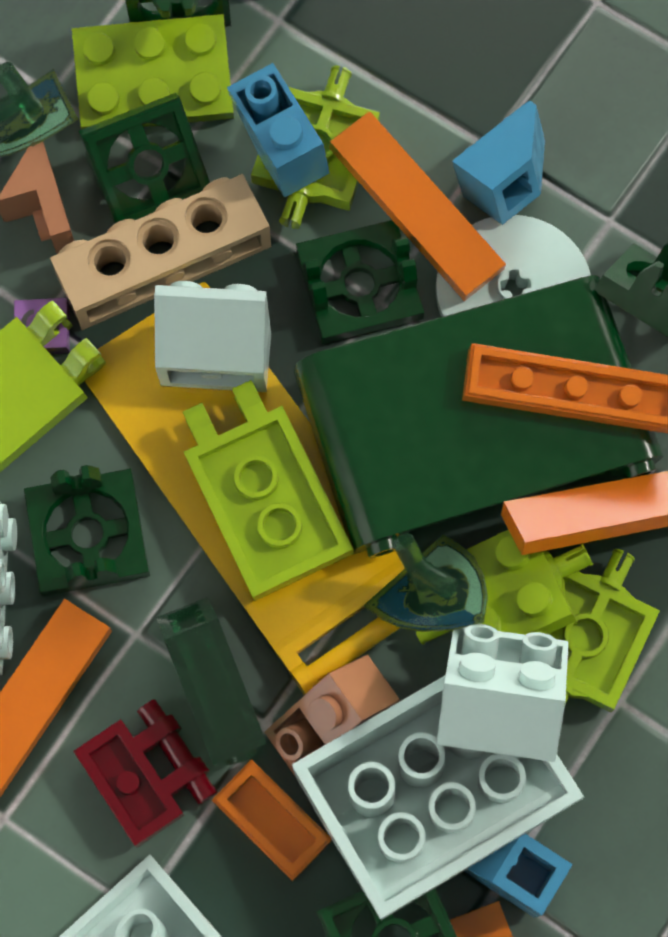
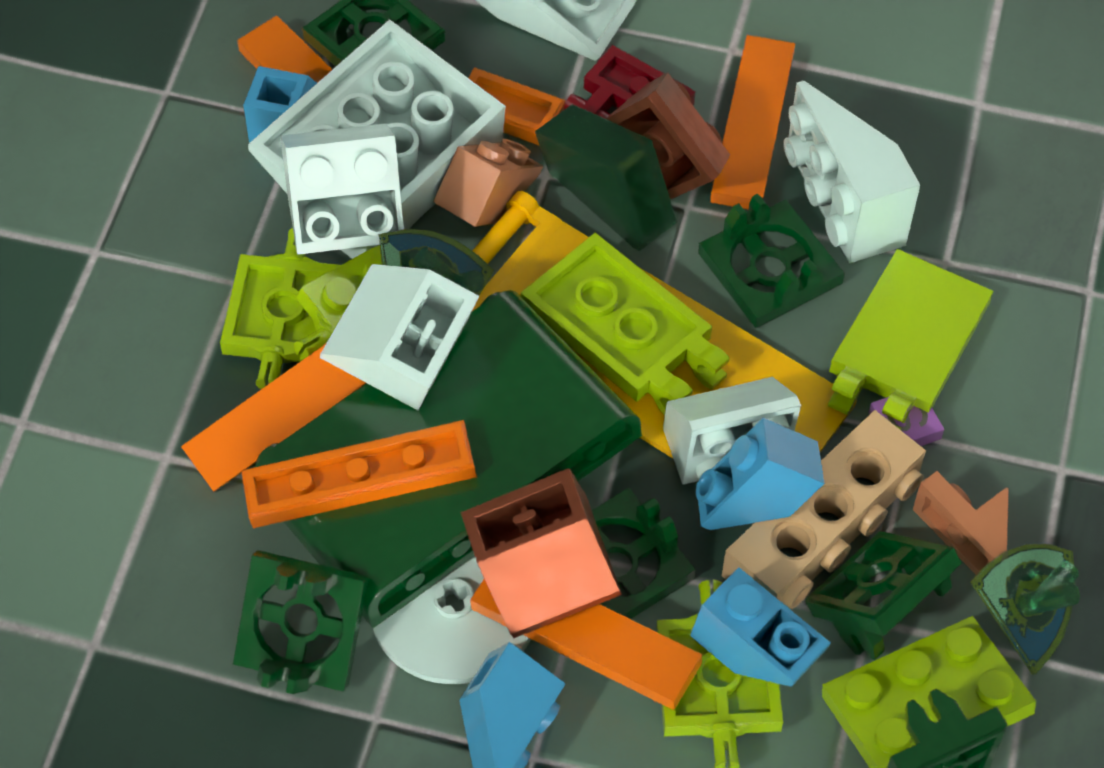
camera: 160 degrees right, 15 degrees down
none -> light aqua slope [319,264,479,410]
none -> slope [461,468,622,639]
none -> copper slope [604,73,730,201]
none -> dark azure slope [696,418,825,530]

